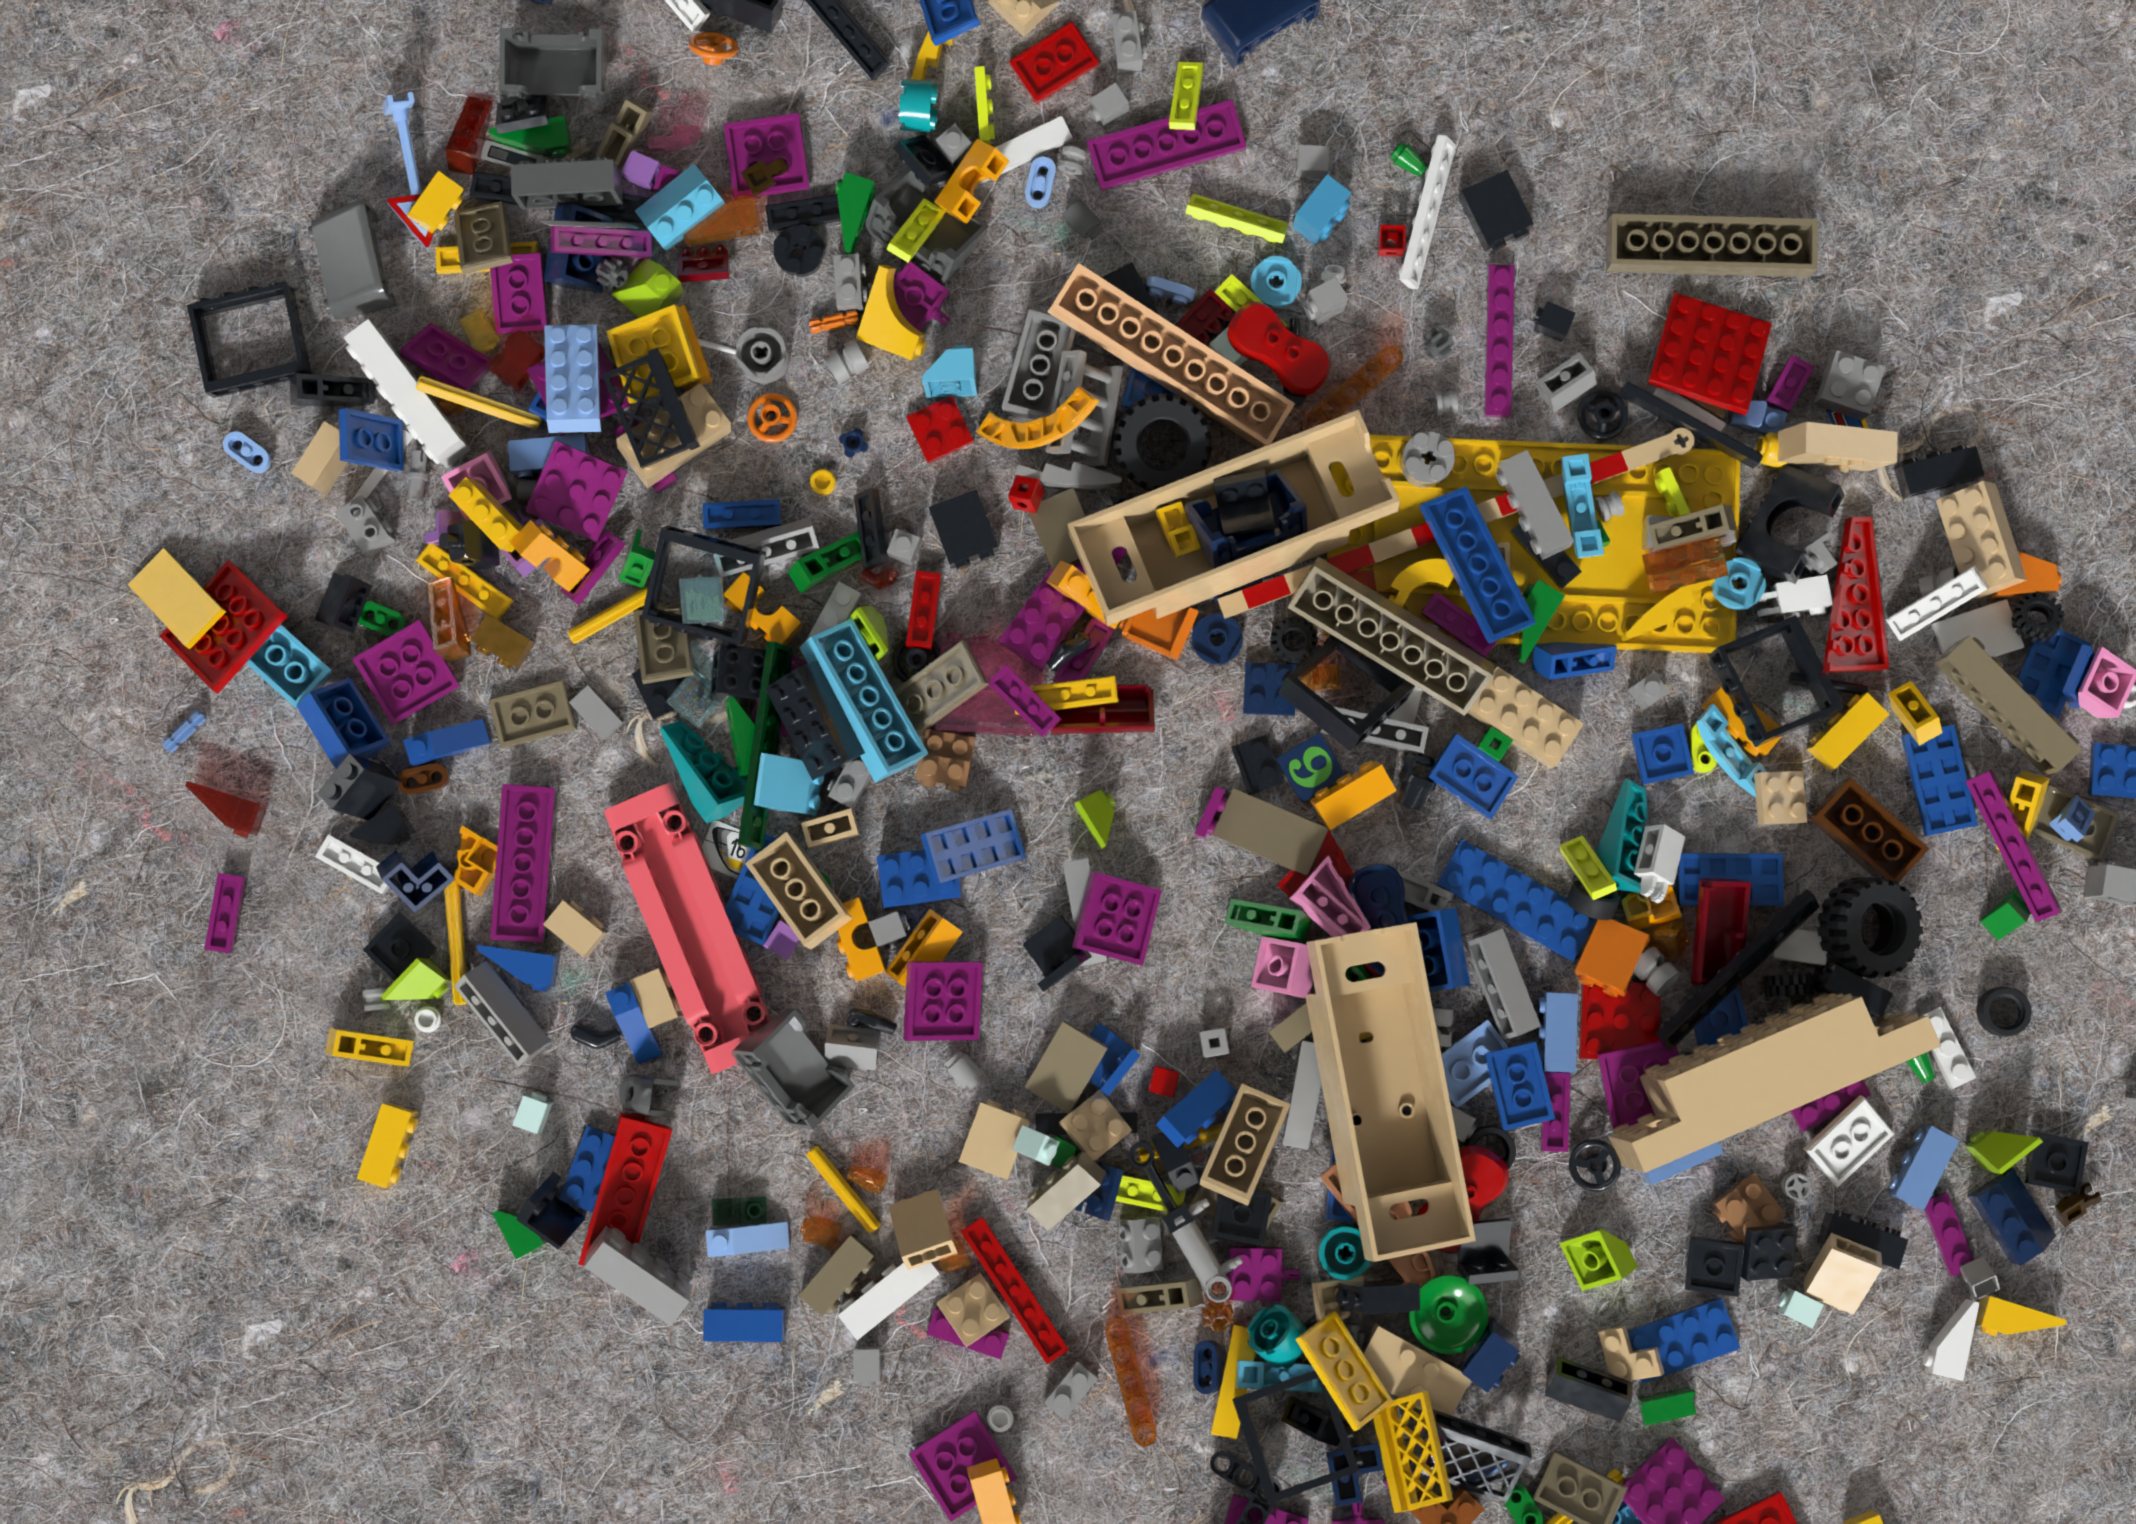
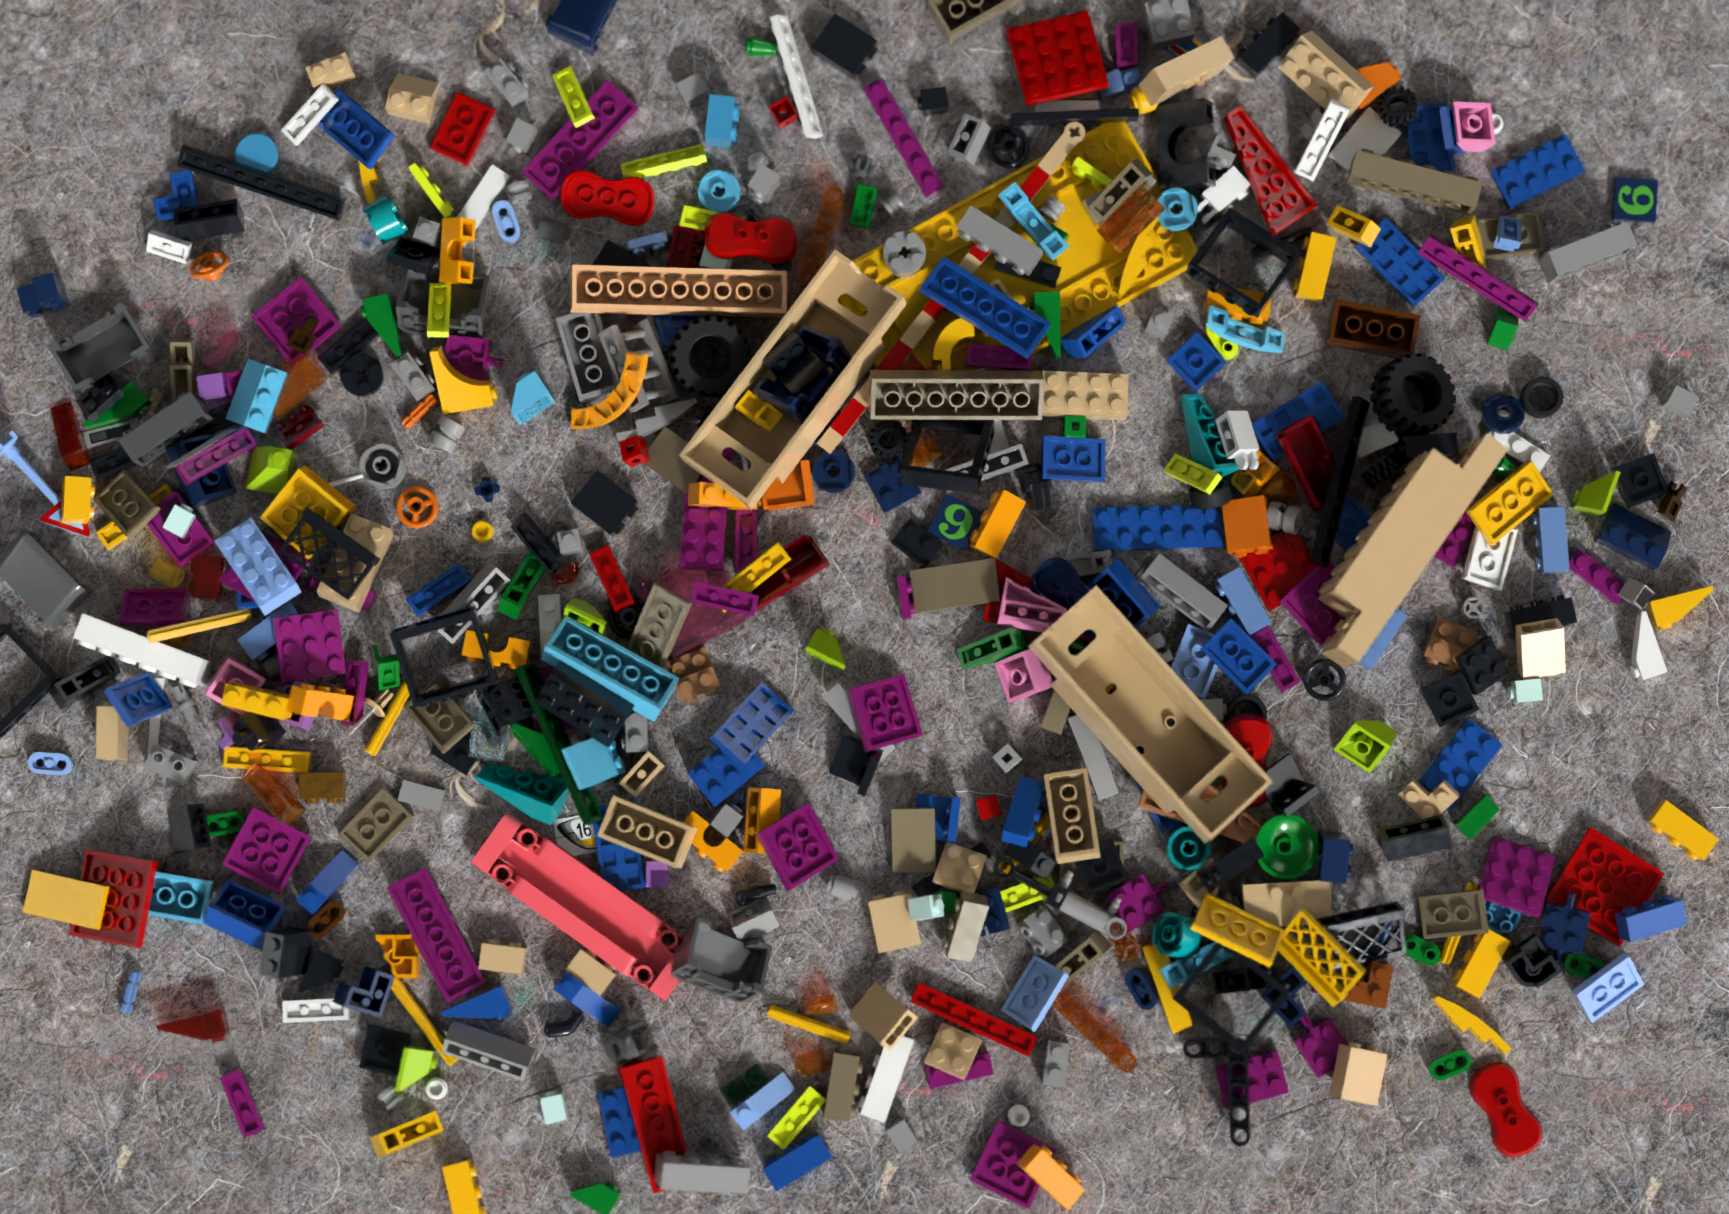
camera: 40 degrees left, 0 degrees up
black bracket [516,1171,585,1249] -> none
dark grey gear [596,256,628,290] -> none
clear light blue piece [679,575,726,626] -> none
red plate [906,396,974,464] -> none
clear orange bracket [939,1240,970,1273] -> none
black arm [1047,632,1091,672] -> none
tan plate [1754,771,1808,825] -> none
none -> light aqua brick [162,503,196,538]
none -> tan piece [347,689,394,736]
none -> red plate [561,170,655,226]
none -> neon yellow plate [767,1086,826,1150]
none -> green plate [849,183,878,230]
none -> light blue plate [1001,955,1069,1031]
none -> yellow tile [1466,460,1554,546]
none -> dark blue tile [1481,394,1525,434]

